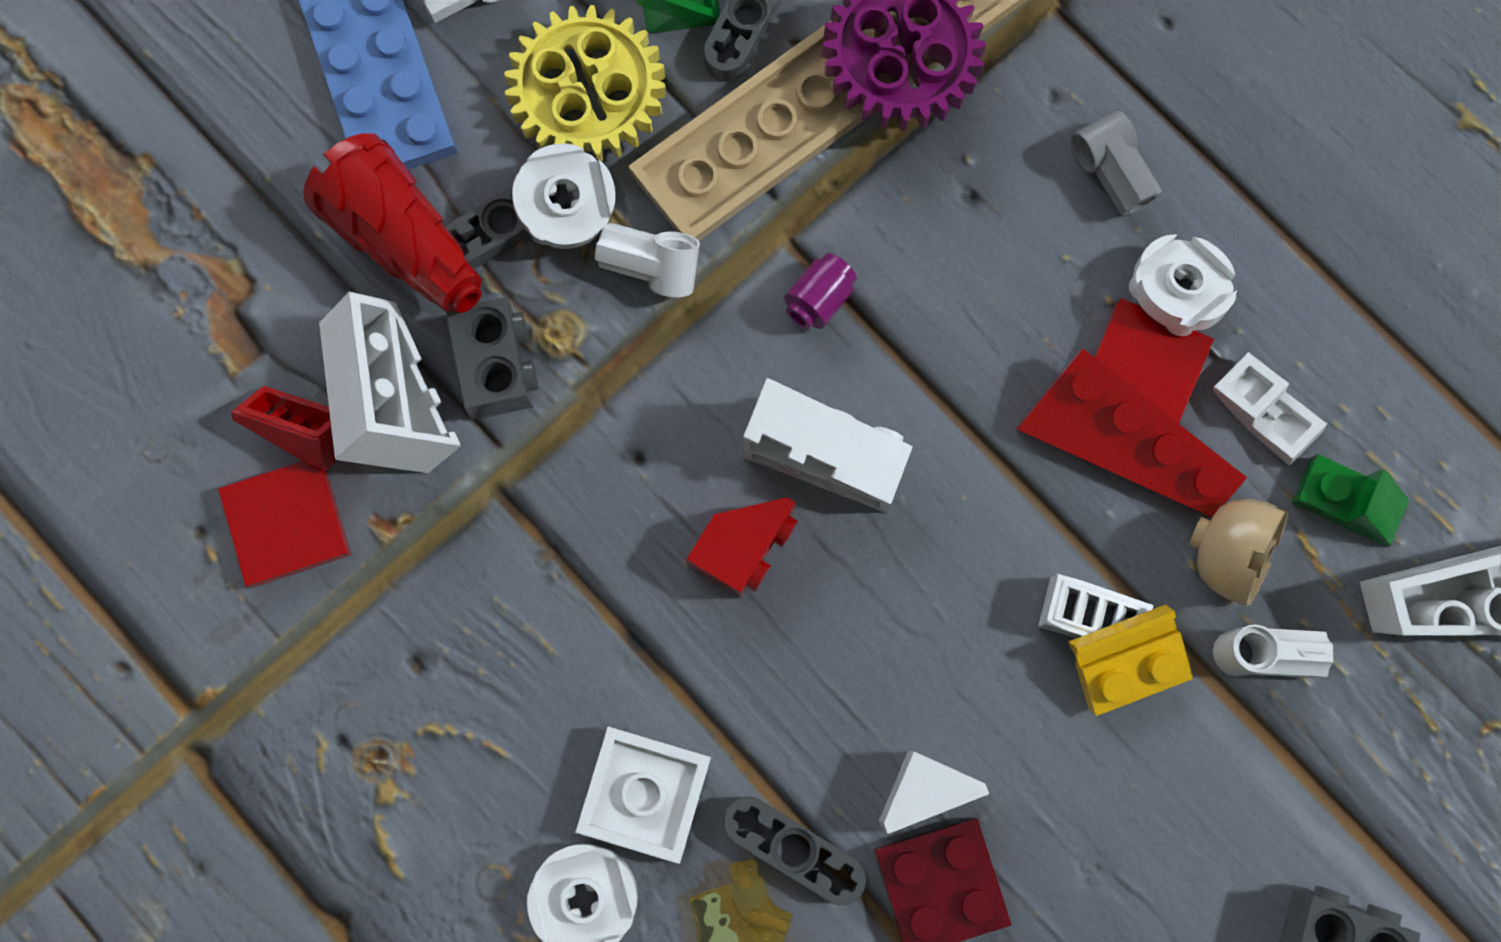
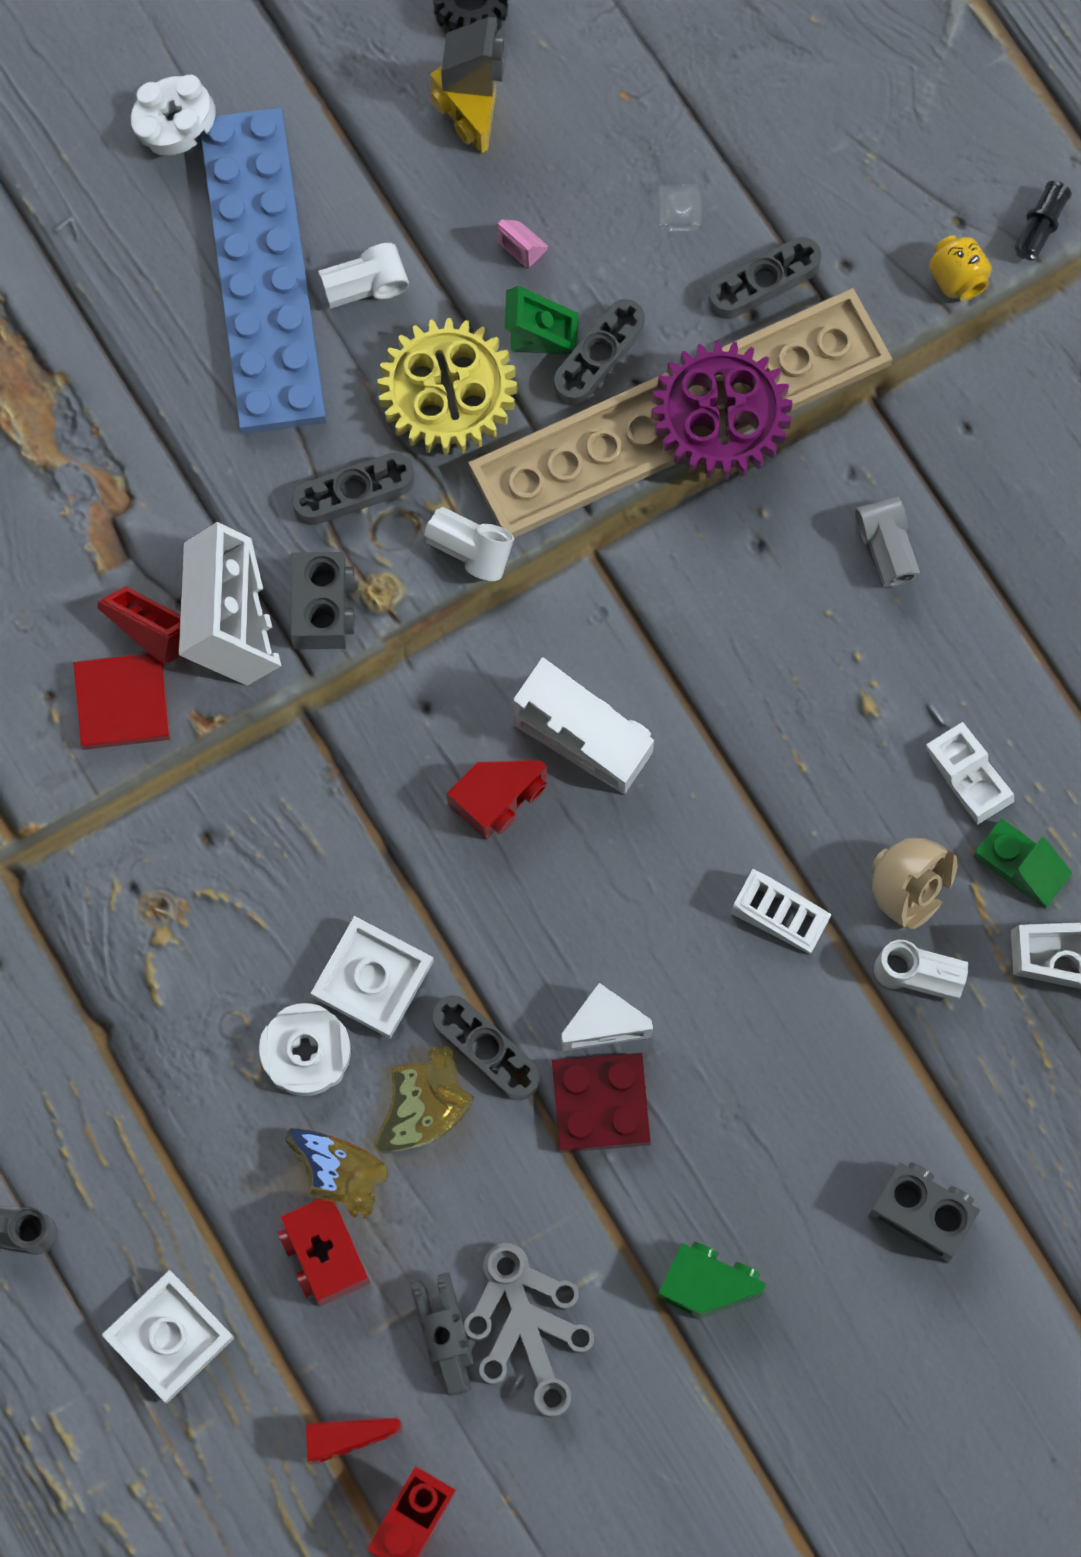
camera: 15 degrees right, 5 degrees down
red cone [303,133,482,313] -> none
white plate [512,144,615,249] -> none
magenta brick [784,253,857,329] -> none
red wing [1016,348,1247,517] -> none
yellow plate [1068,604,1193,716] -> none
red tile [1093,298,1214,423] -> none
white plate [1129,235,1237,336] -> none

